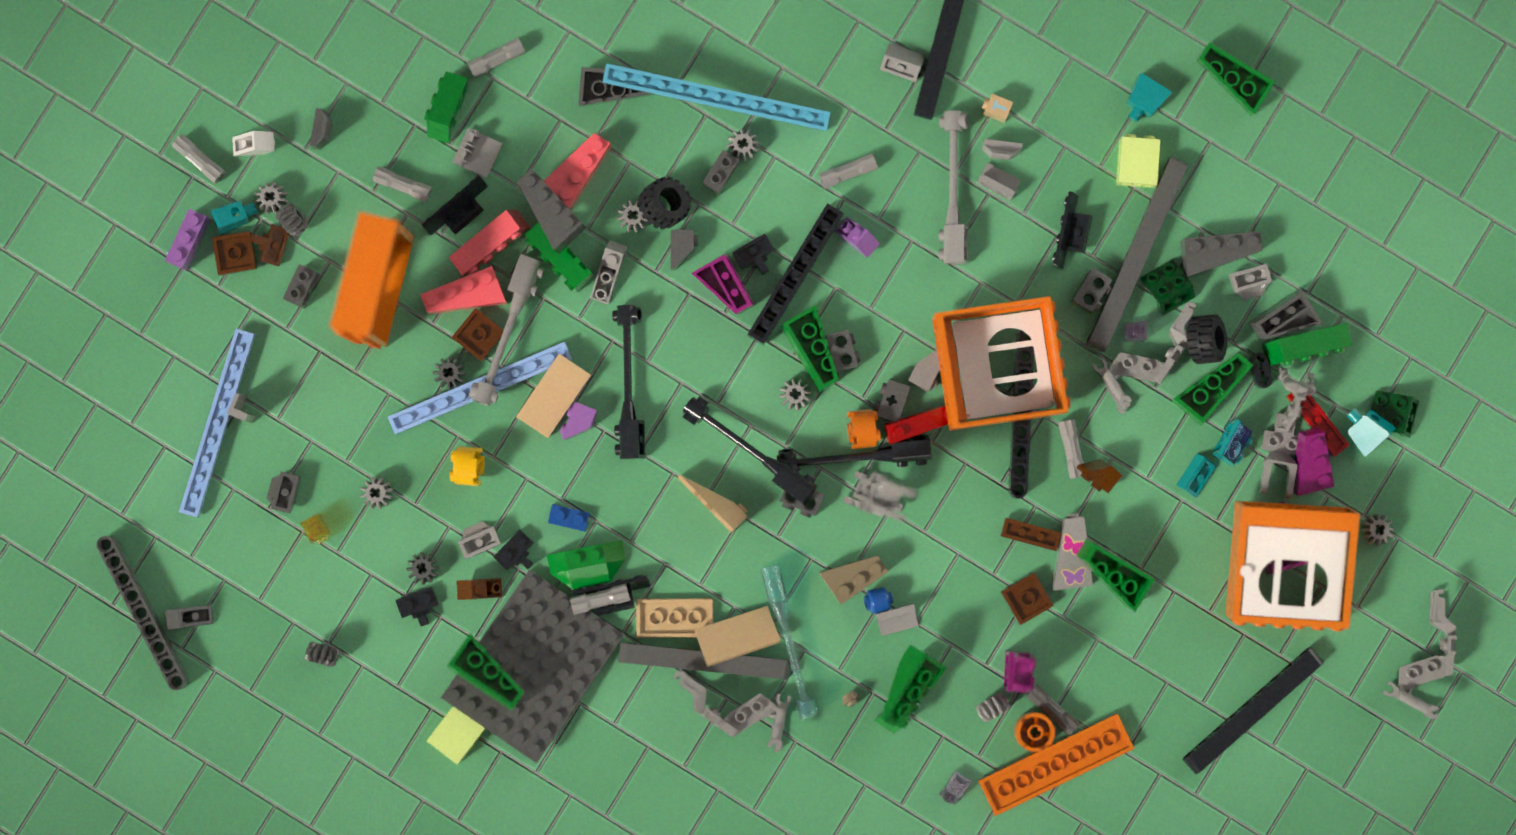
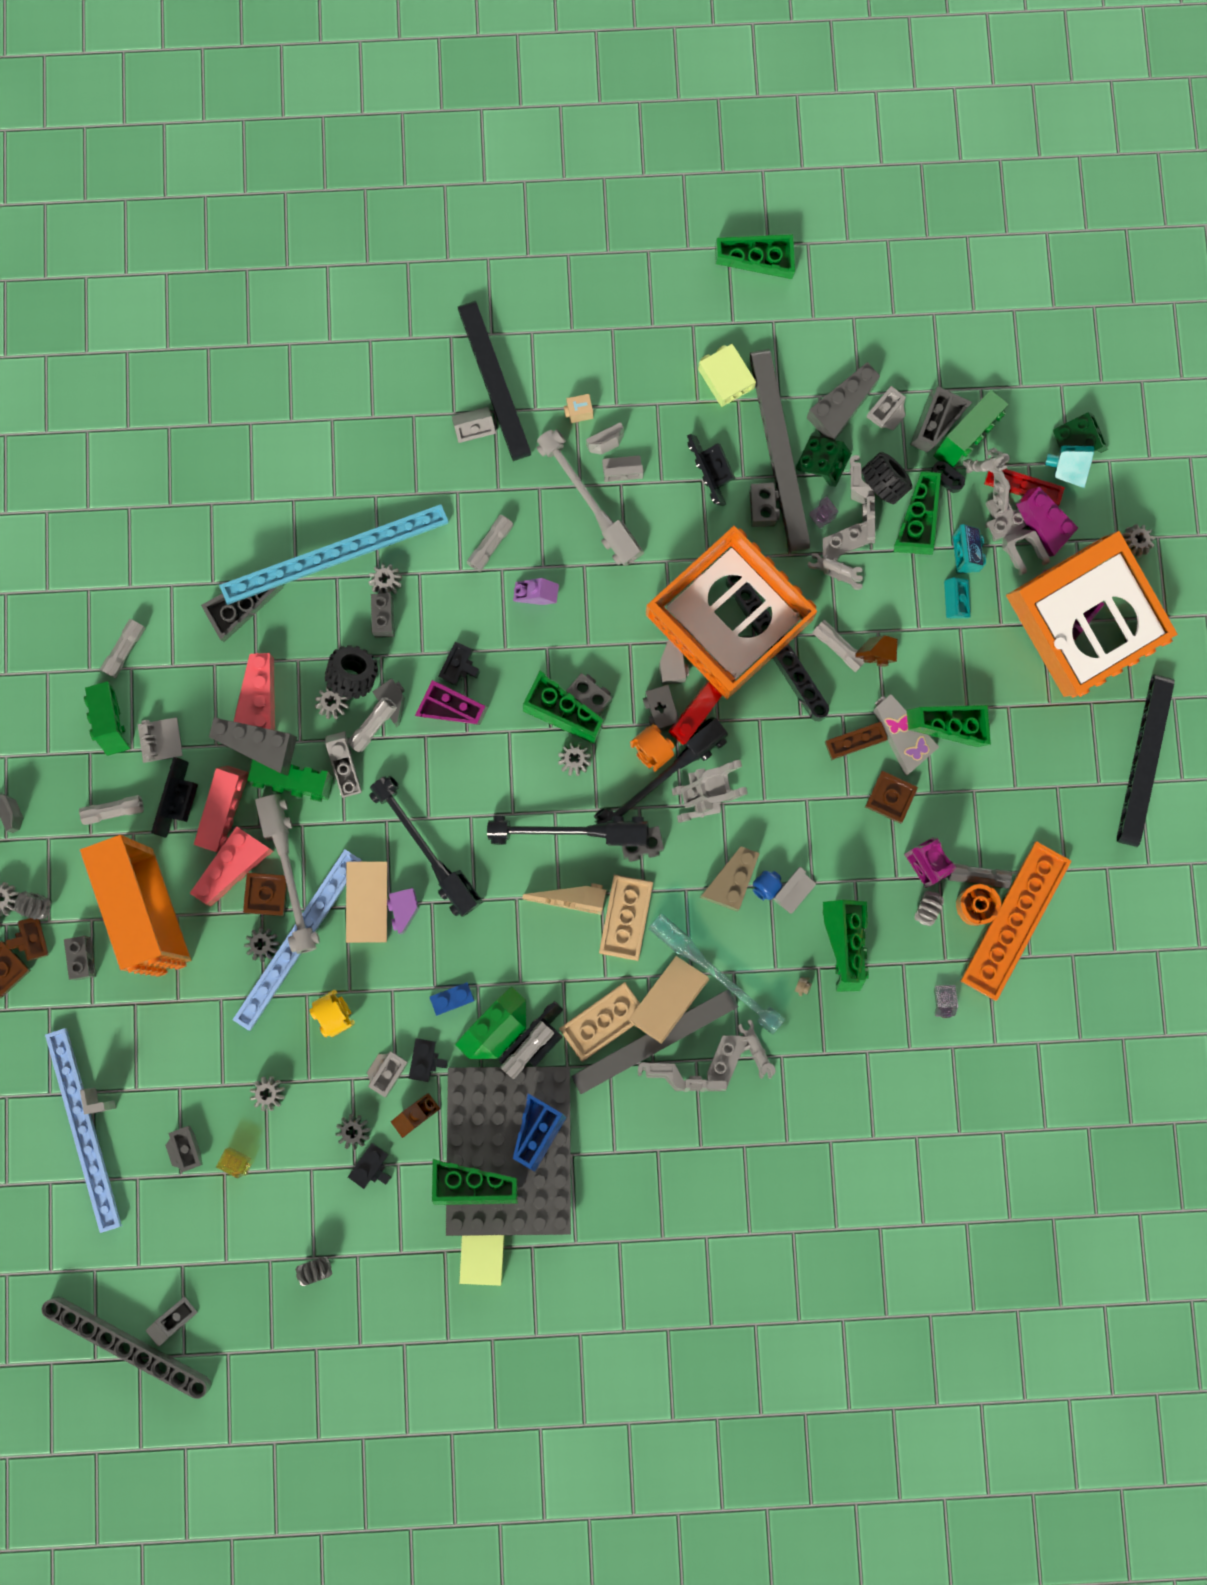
camera: 35 degrees left, 5 degrees down
black brick [747,203,844,346] -> none
teal torso [1127,73,1172,122] -> none
none -> light grey axle [348,697,397,752]
none -> blue wedge [513,1094,567,1172]
none -> tan tile [599,875,653,961]

